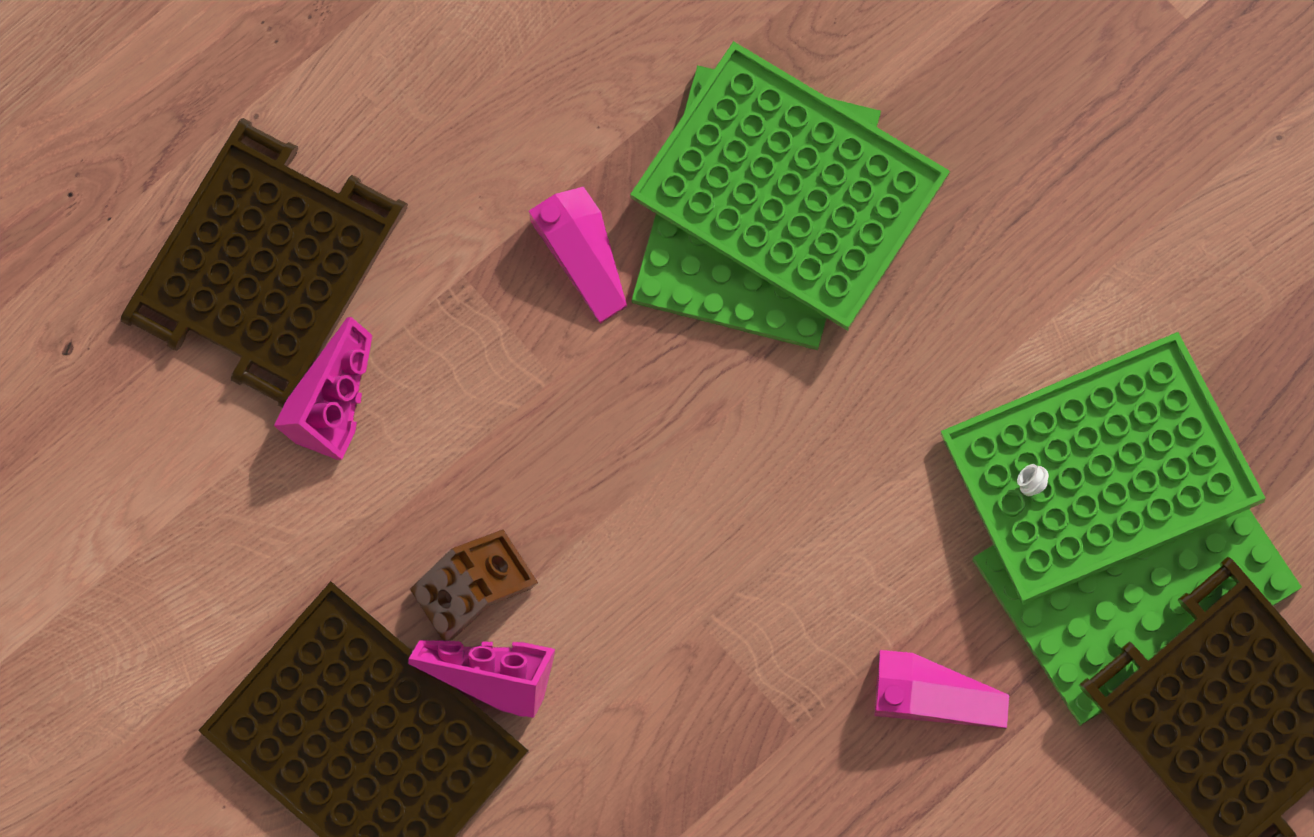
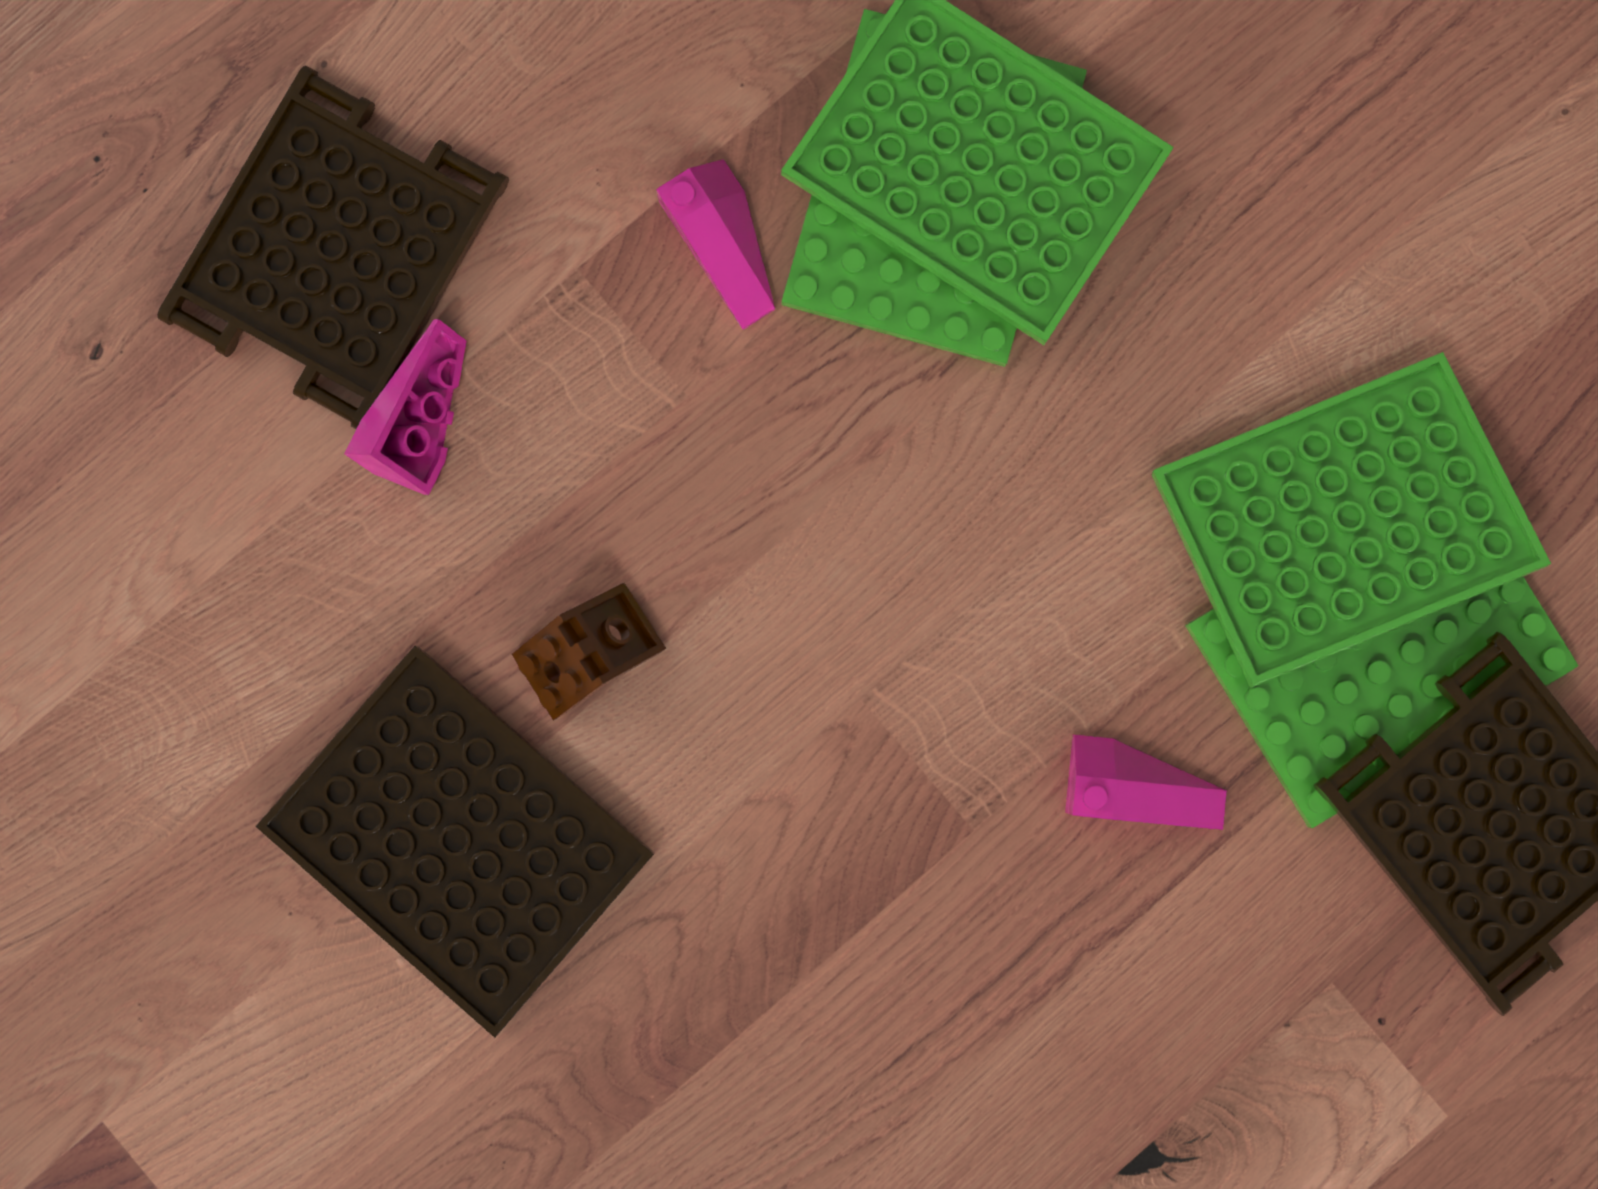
camera: 10 degrees left, 10 degrees up
dark pink wedge [409,640,555,718] -> none
white plate [1017,464,1049,496] -> none

